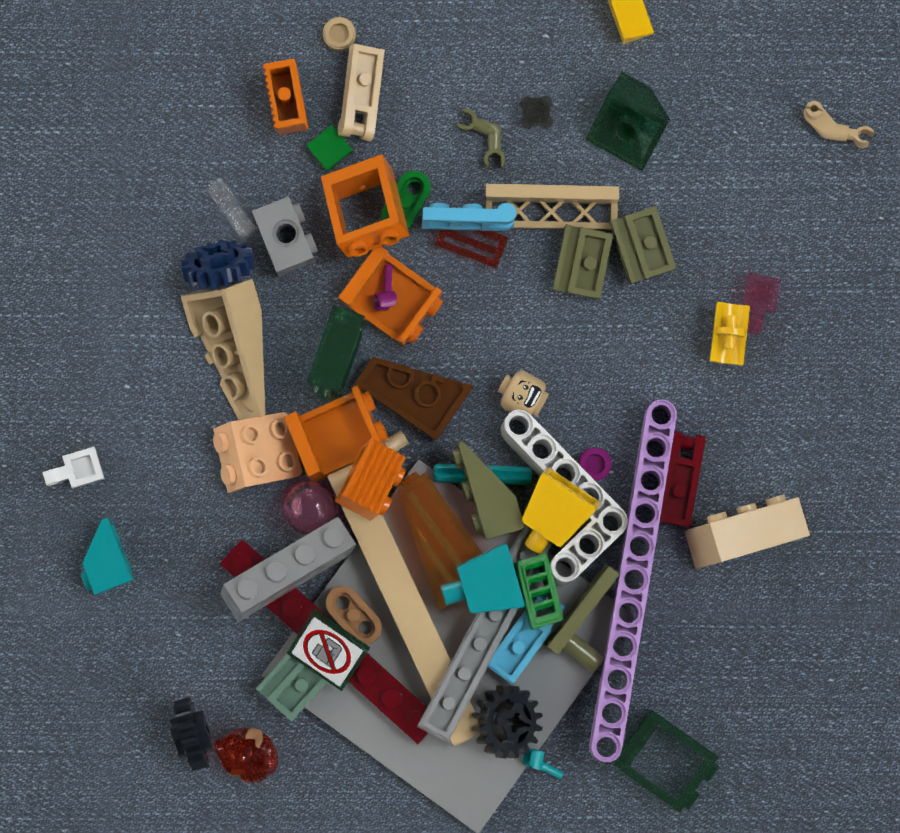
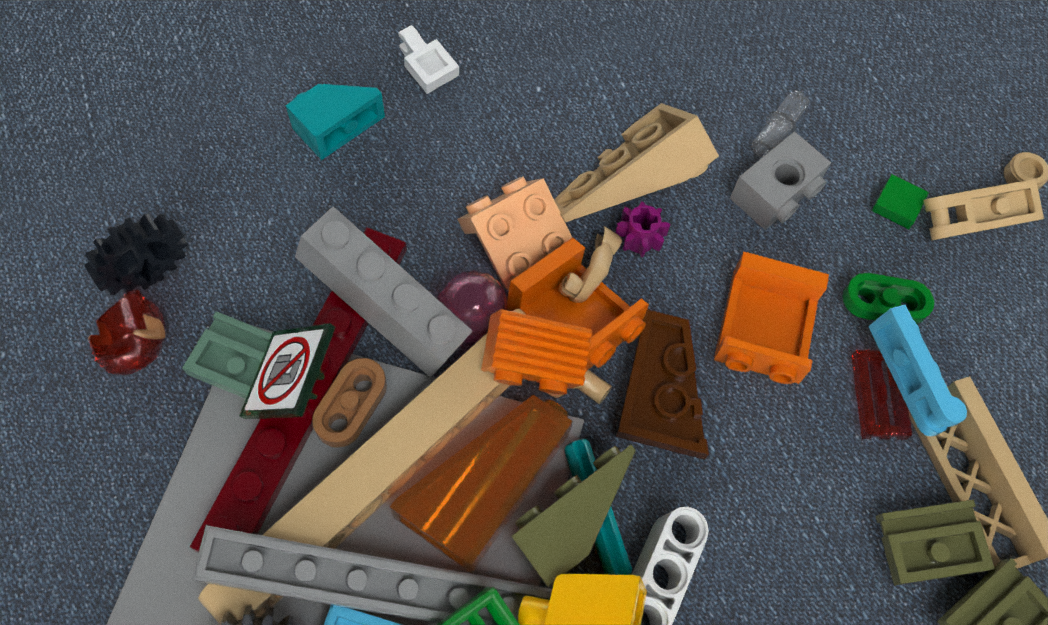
camera: 60 degrees right, 20 degrees down
dark blue gear [181,240,255,290] -> none
orange brick [262,59,309,135] -> none
clear green window [306,305,367,401] -> none
orange window [321,154,410,258] -> none
magenta hand [373,264,397,311] -> none
teal torso [441,543,525,613] -> none
olive arm [457,109,506,169] -> none
tan head [498,370,549,417] -> none
none -> tan arm [558,226,622,303]
none -> magenta gear [615,202,670,257]

